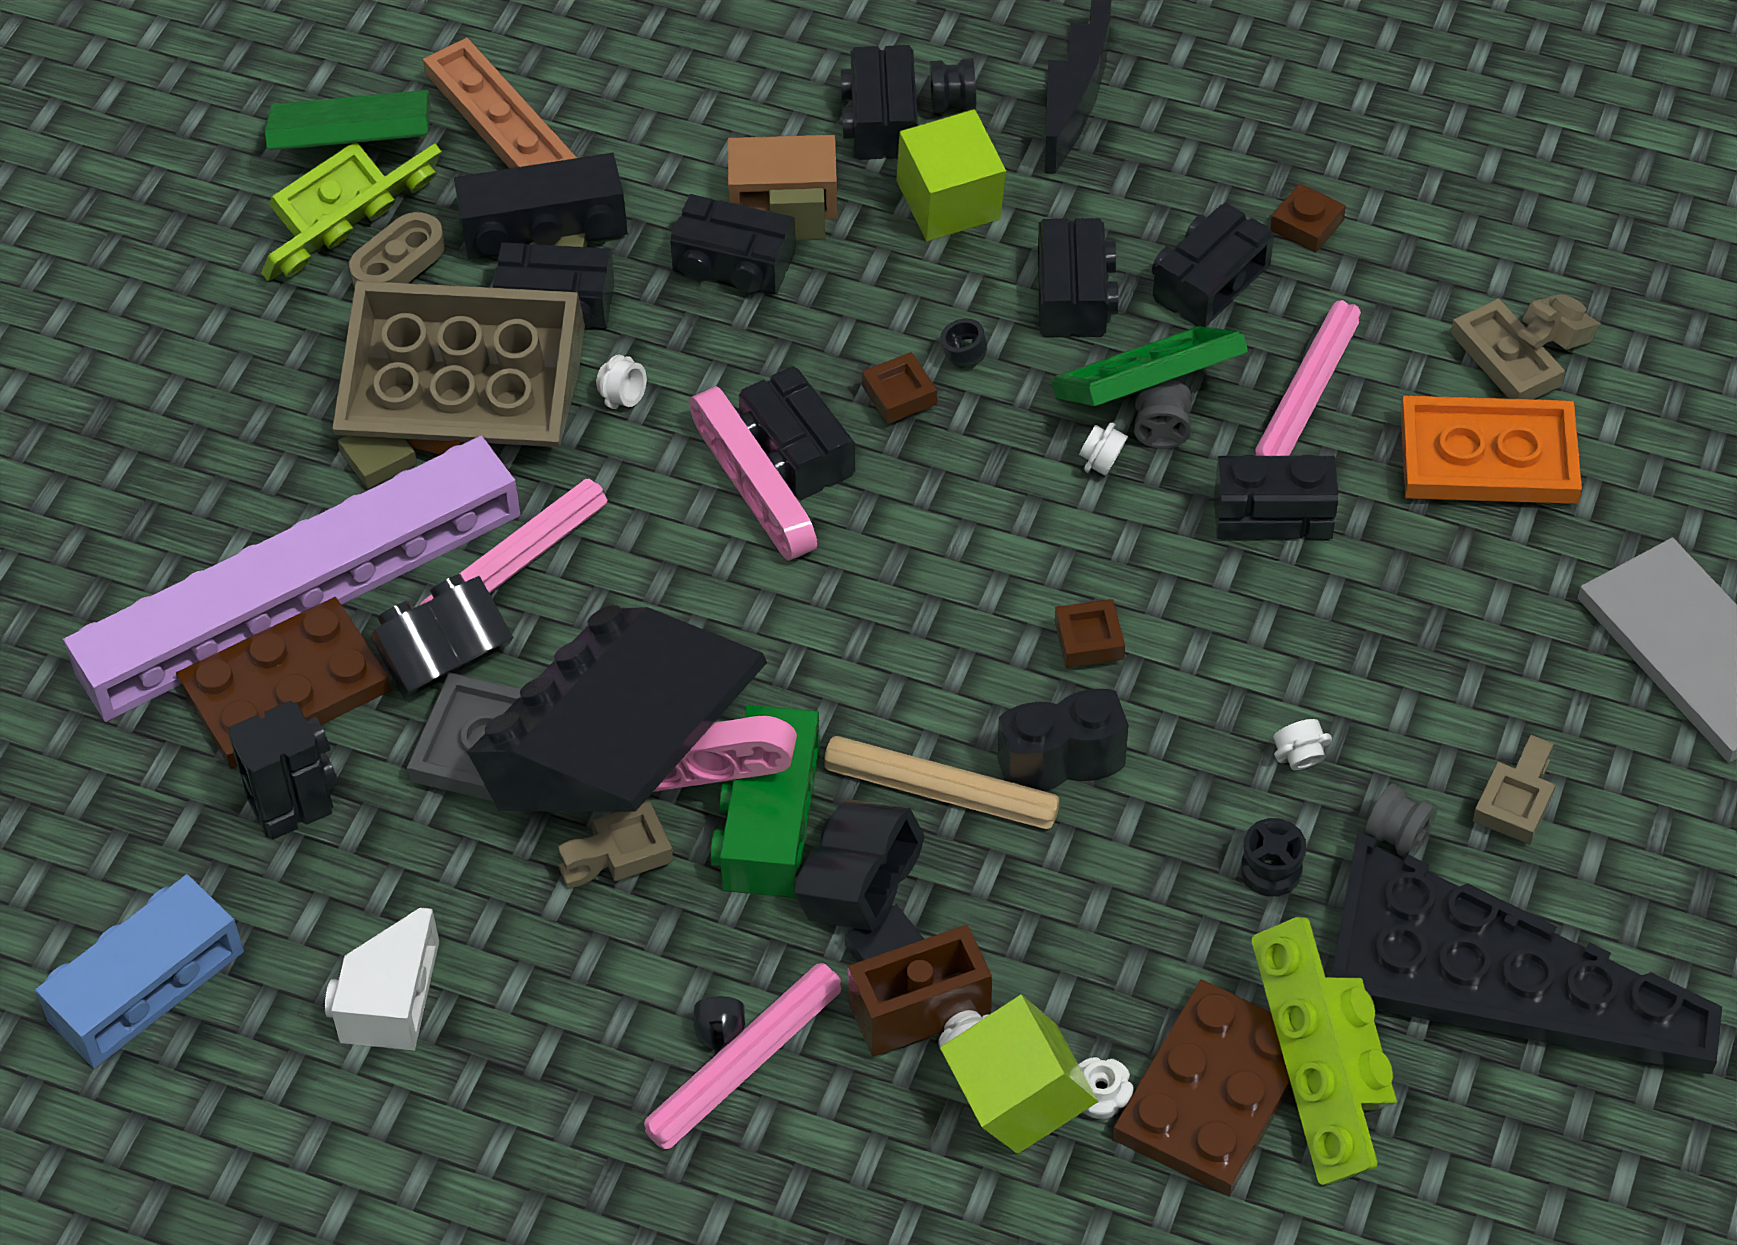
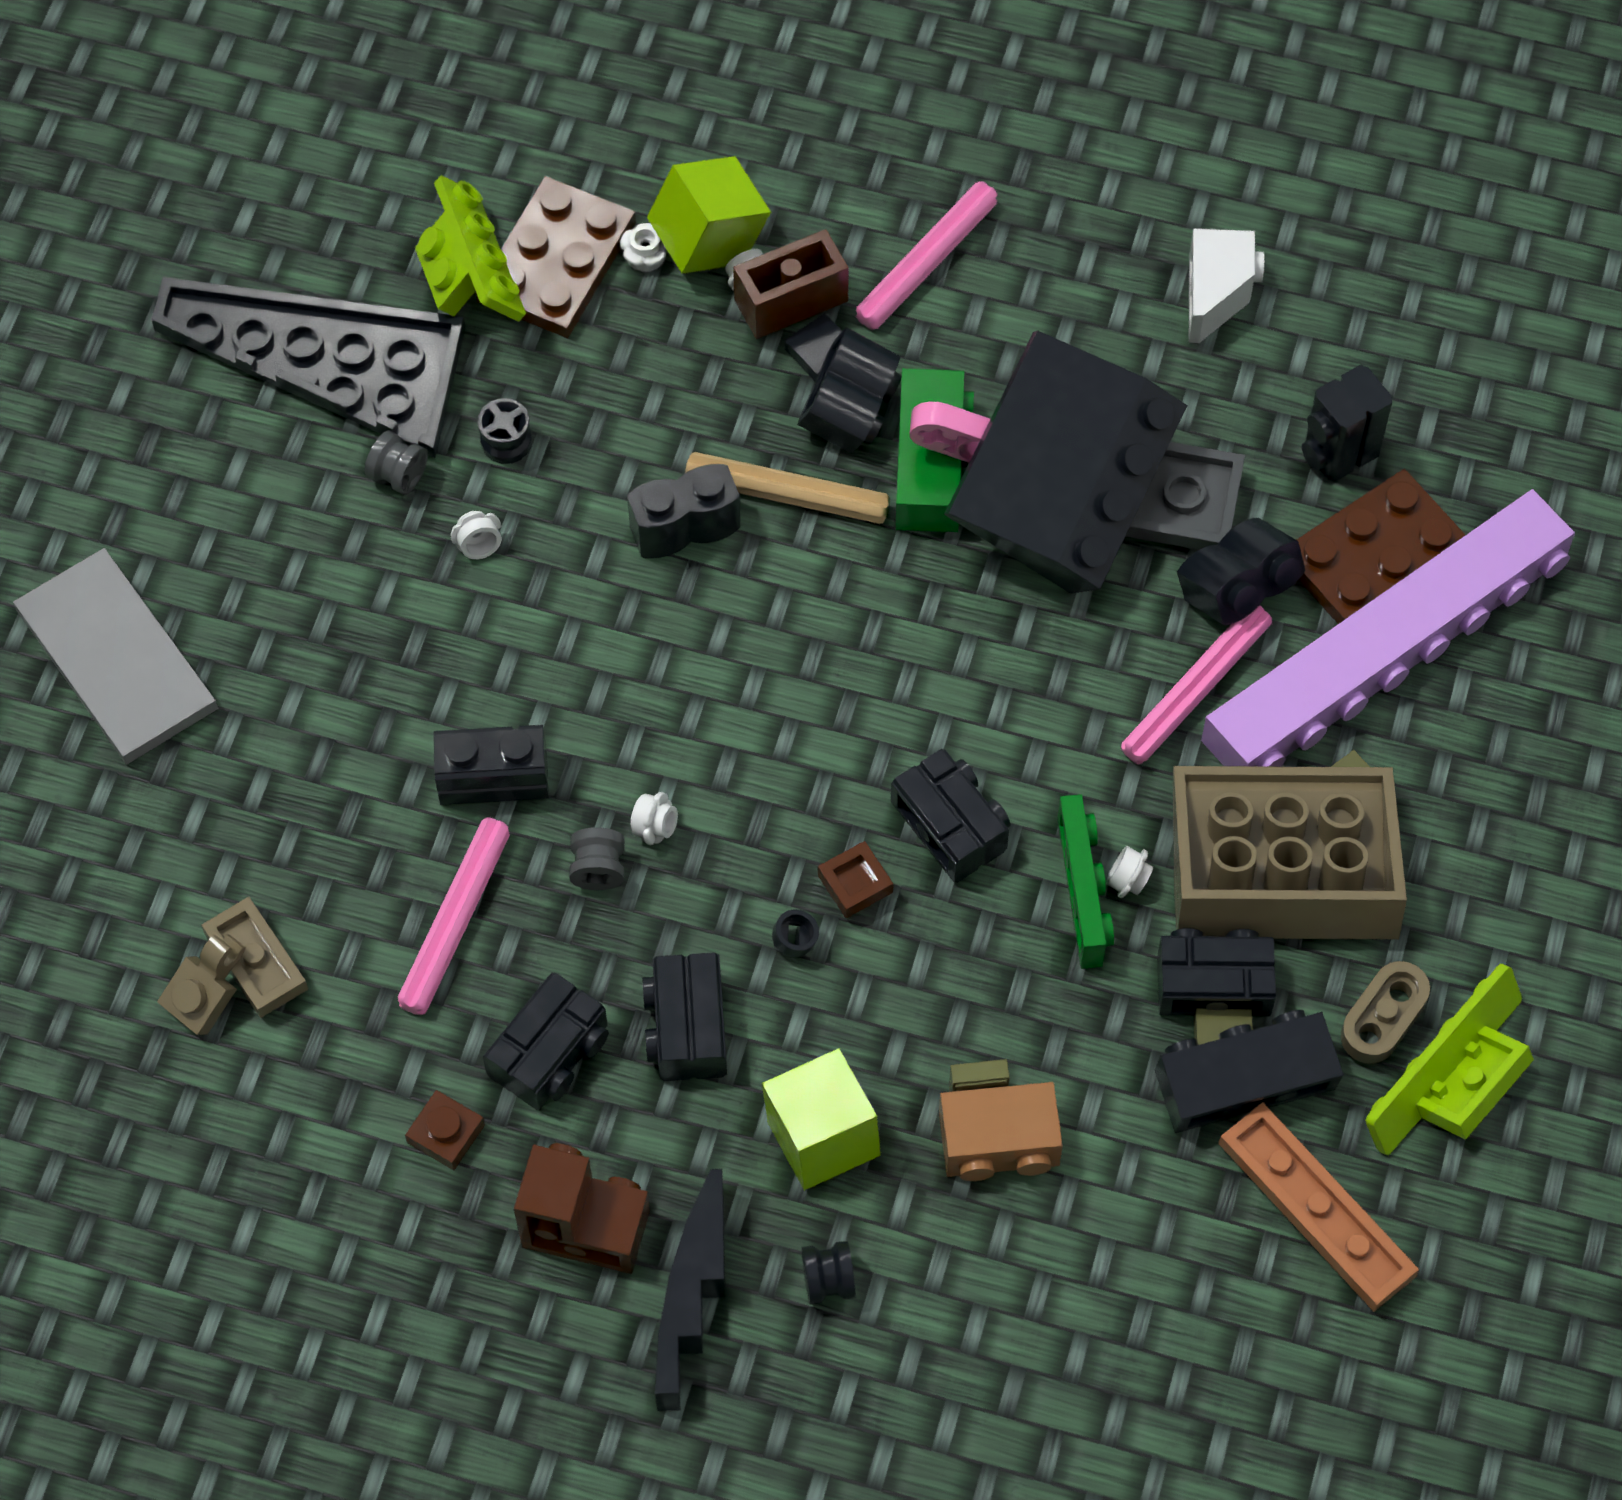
camera: 175 degrees right, 10 degrees up
medium blue brick [35,874,244,1069] -> none
green tile [265,90,431,150] -> none
black brick [670,194,796,294] -> none
bright pink beam [689,386,817,561] -> none
black hinge [694,996,745,1049] -> none
black brick [841,45,918,160] -> none
green tile [1051,326,1248,406] -> none
reddish brown plate [1054,599,1125,668] -> none
orange plate [1401,396,1582,504] -> none
dark tan plate [1473,735,1556,845] -> none
none -> reddish brown brick [514,1143,650,1274]
none -> green plate [1057,794,1114,969]

